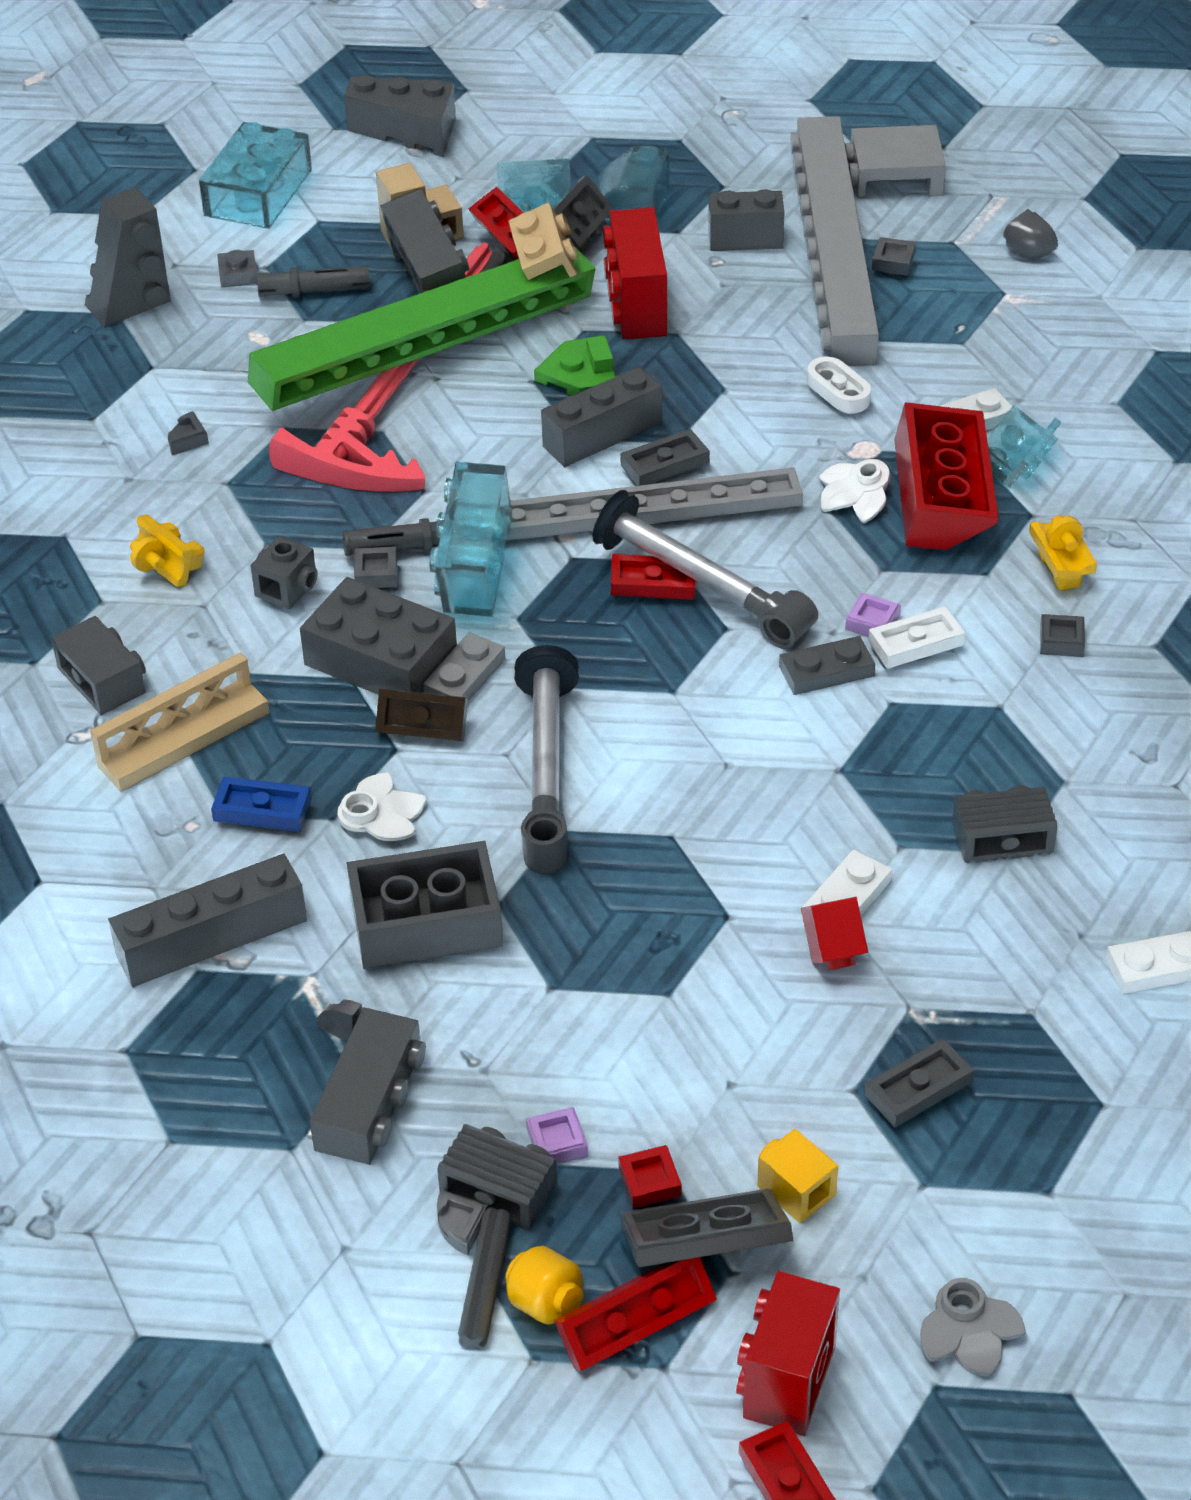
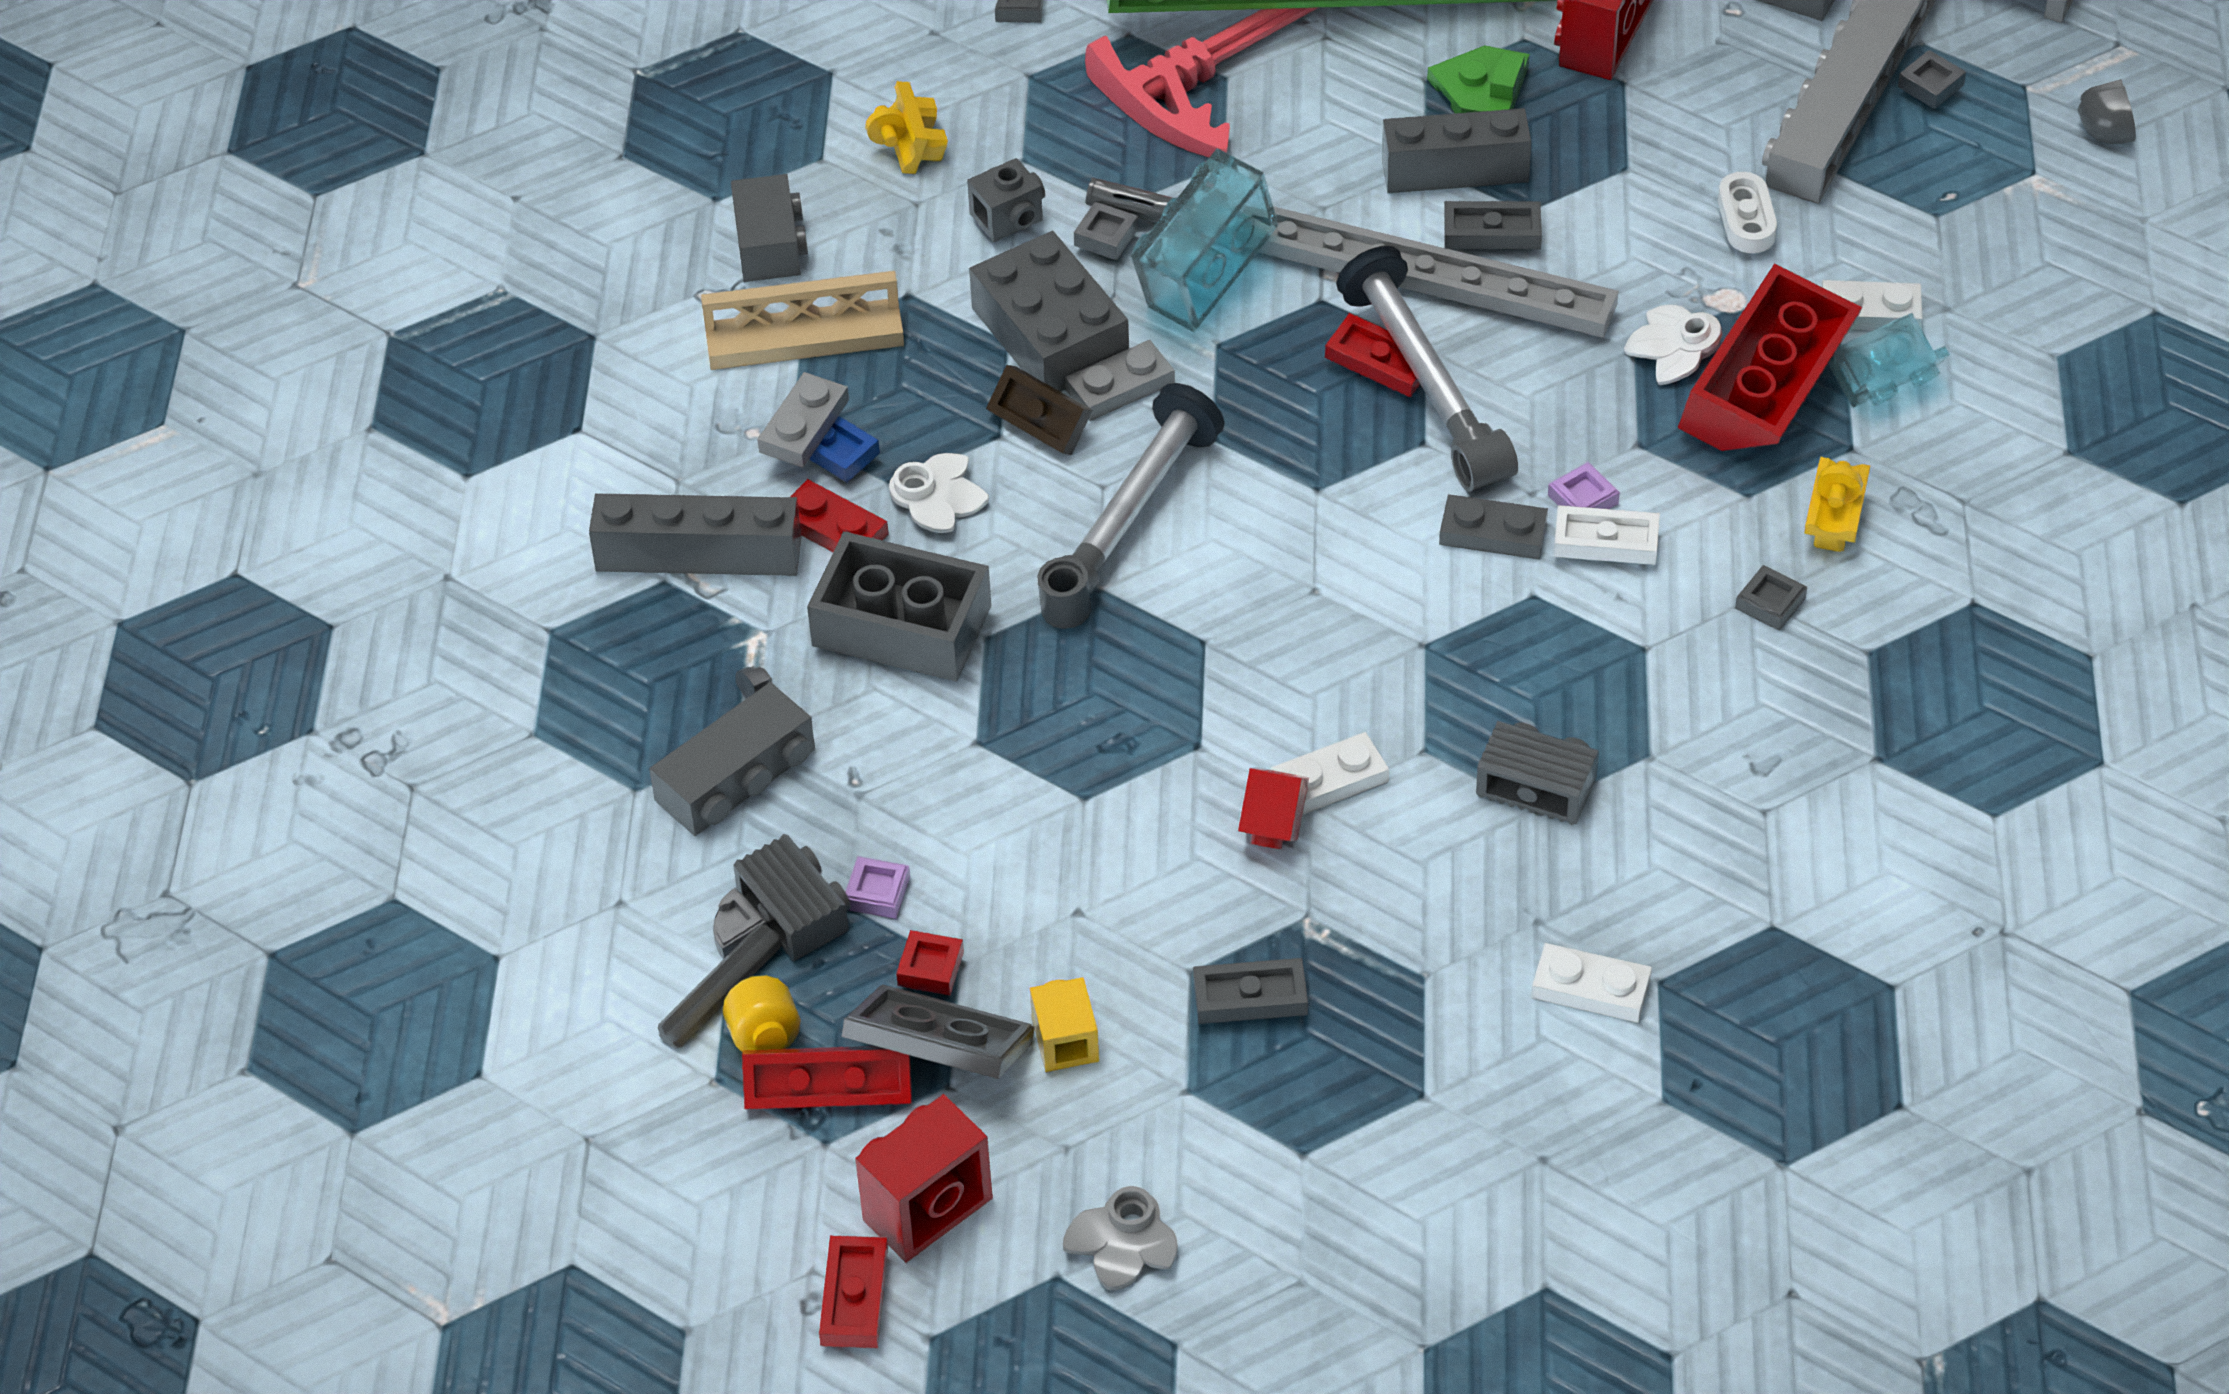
camera: 30 degrees right, 5 degrees up
none -> light grey plate [757,372,849,468]
none -> red plate [790,479,889,552]

